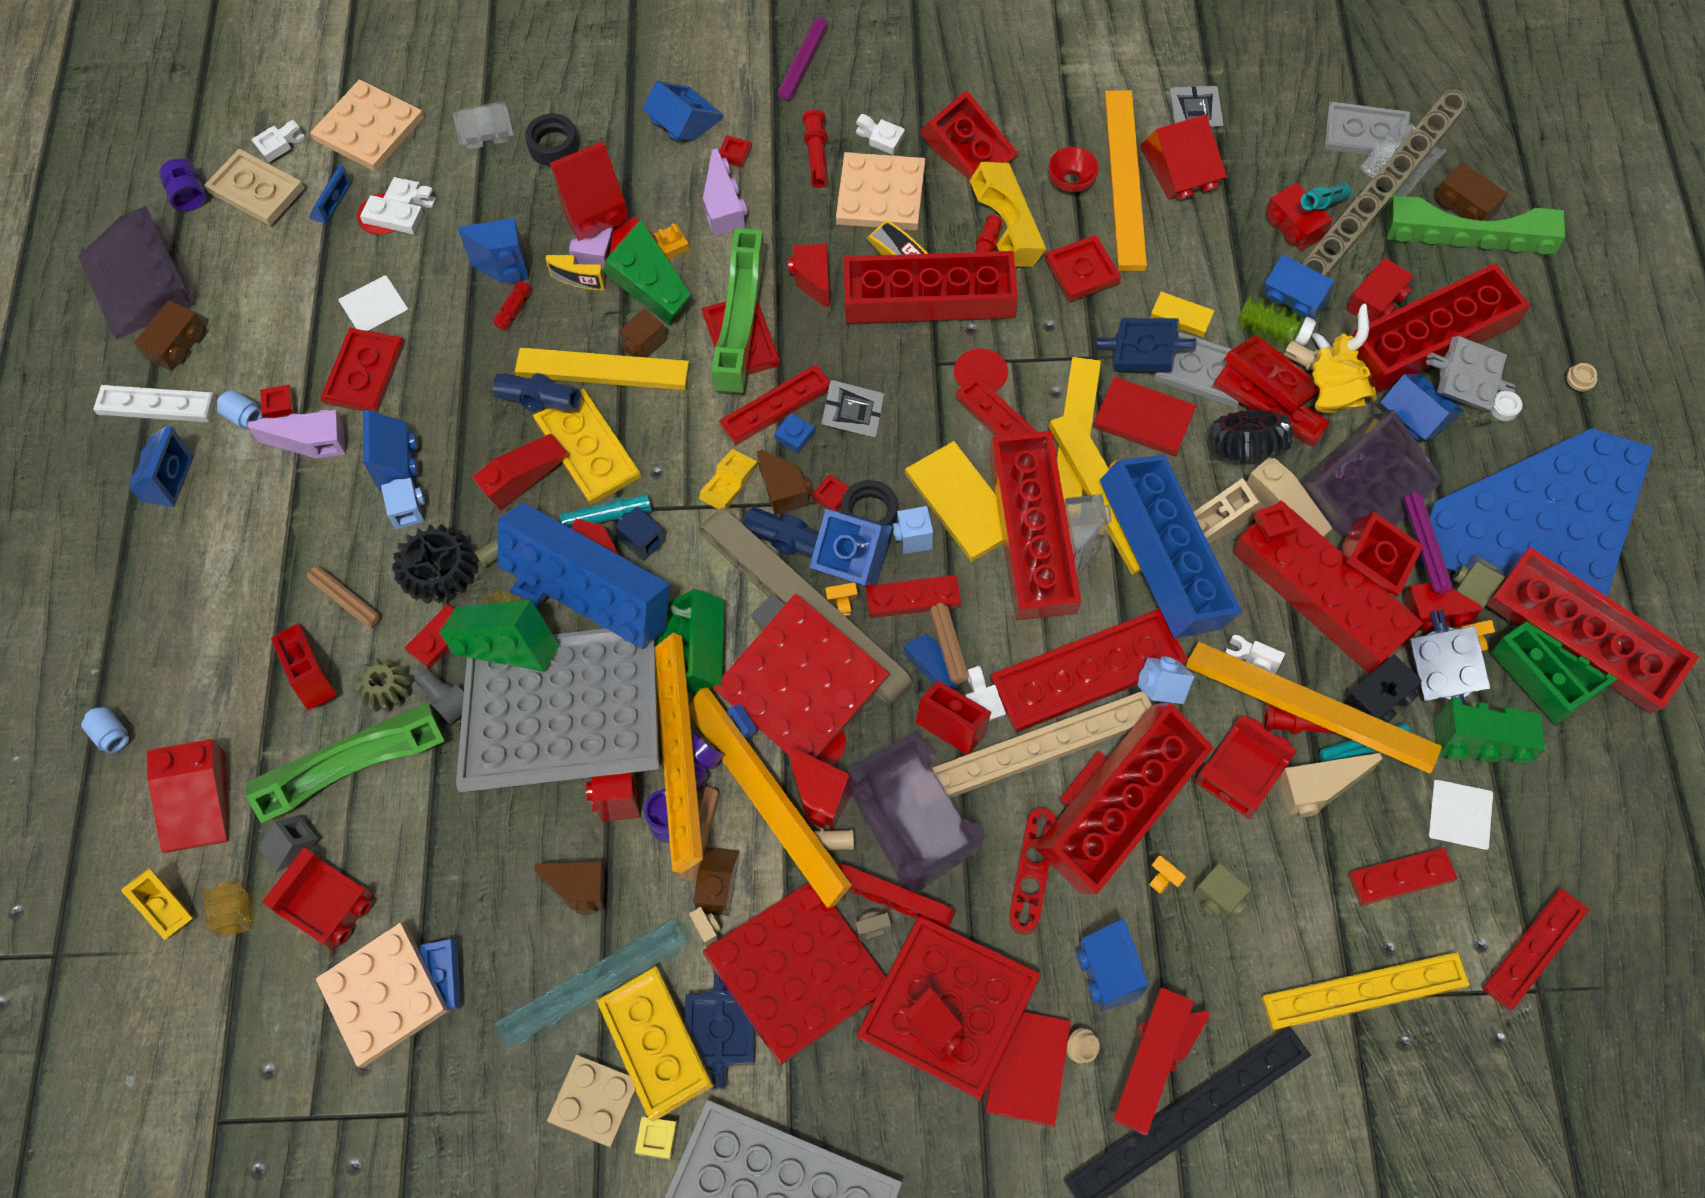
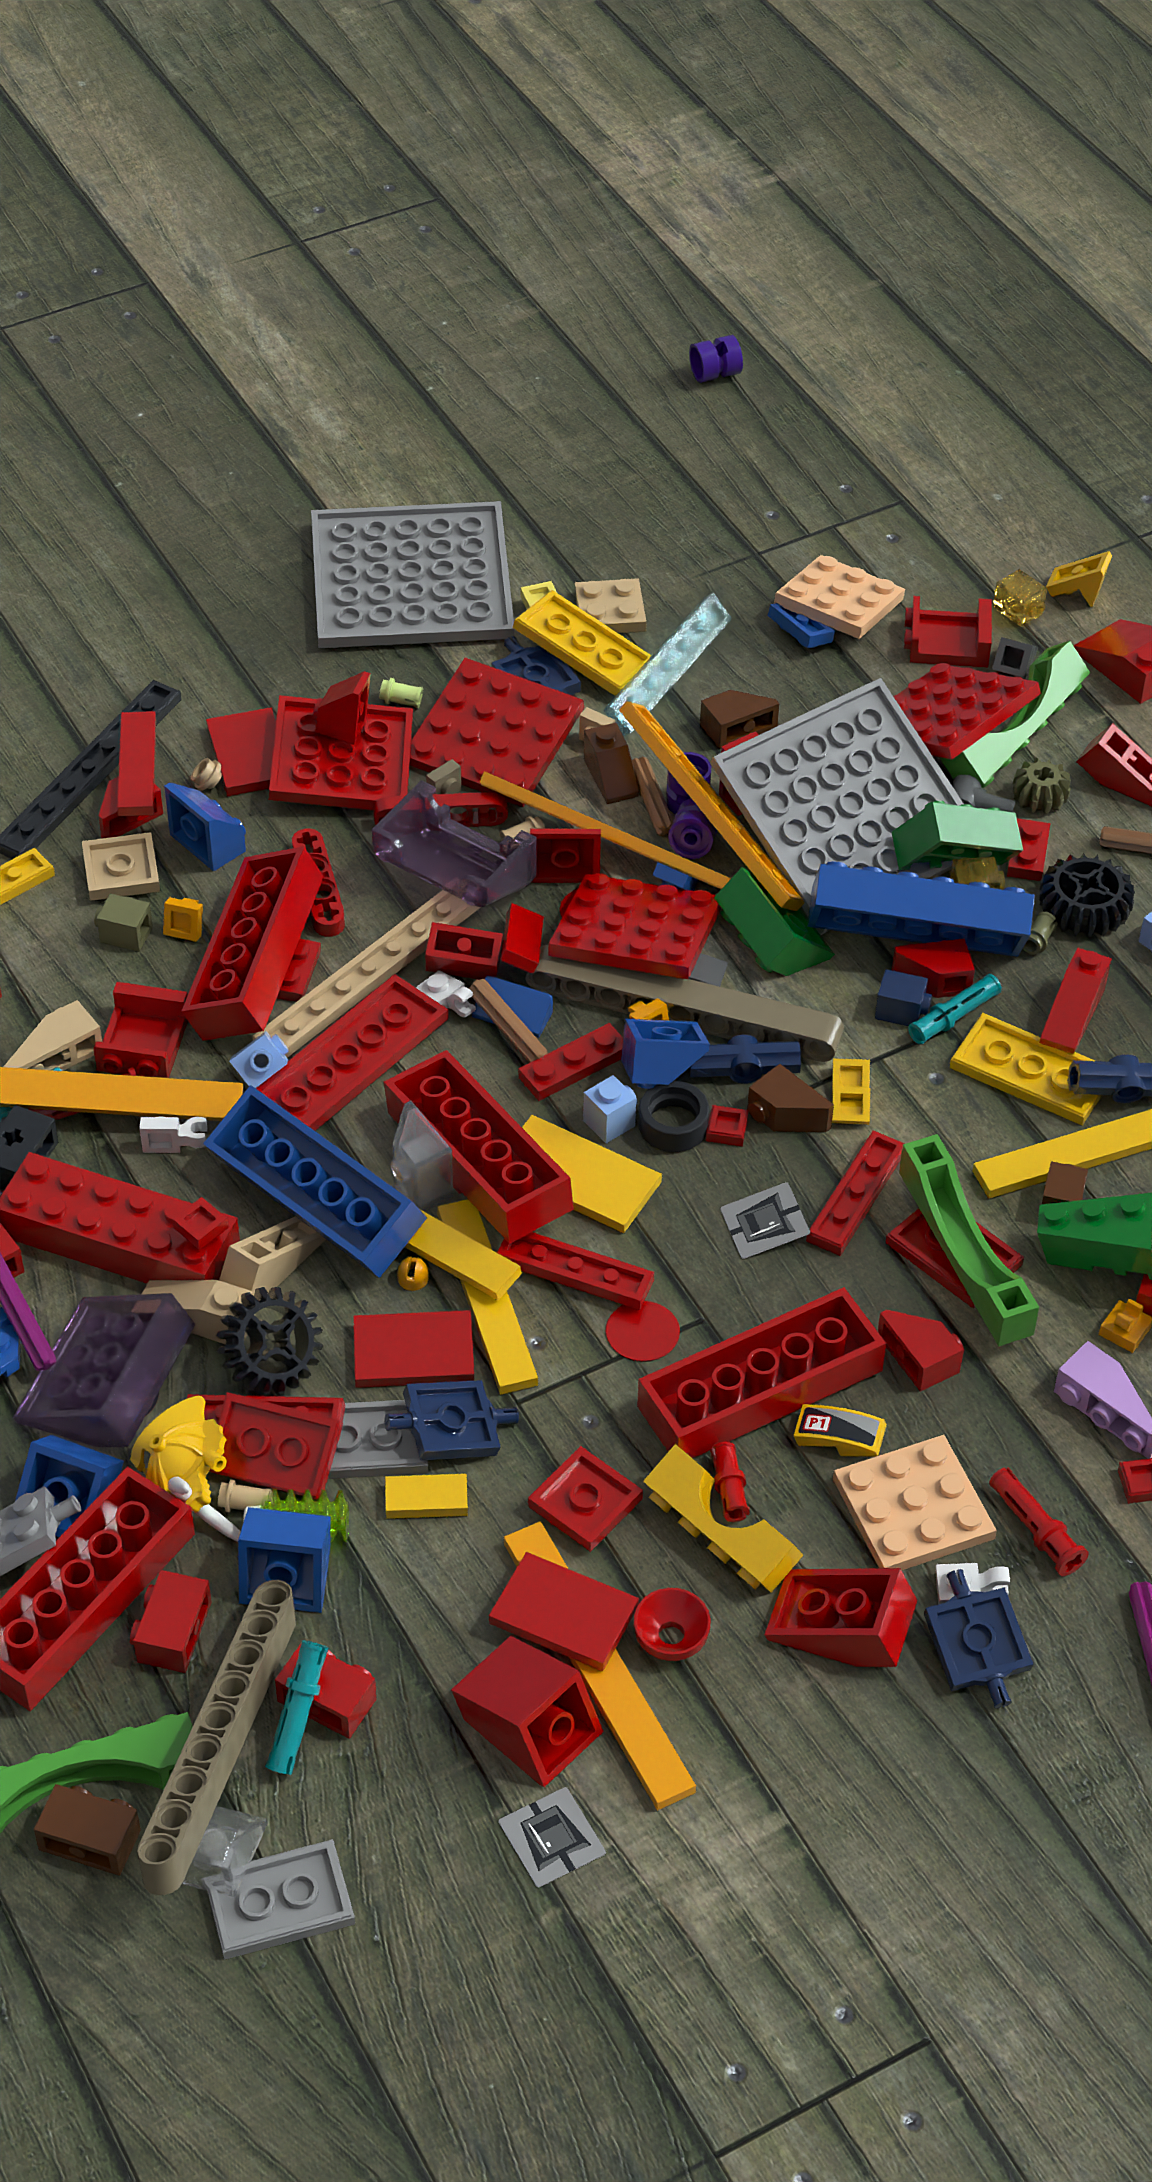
camera: 150 degrees right, 15 degrees down
blue plate [774,413,815,453] -> none
red slope [1342,511,1423,596] -> none
none -> tan plate [82,832,160,901]
none -> yellowish green pin [379,678,423,708]
none -> red tile [489,1552,639,1671]
none -> red tile [501,903,544,973]
none -> red plate [893,663,1041,760]
none -> dark blue plate [924,1569,1034,1709]

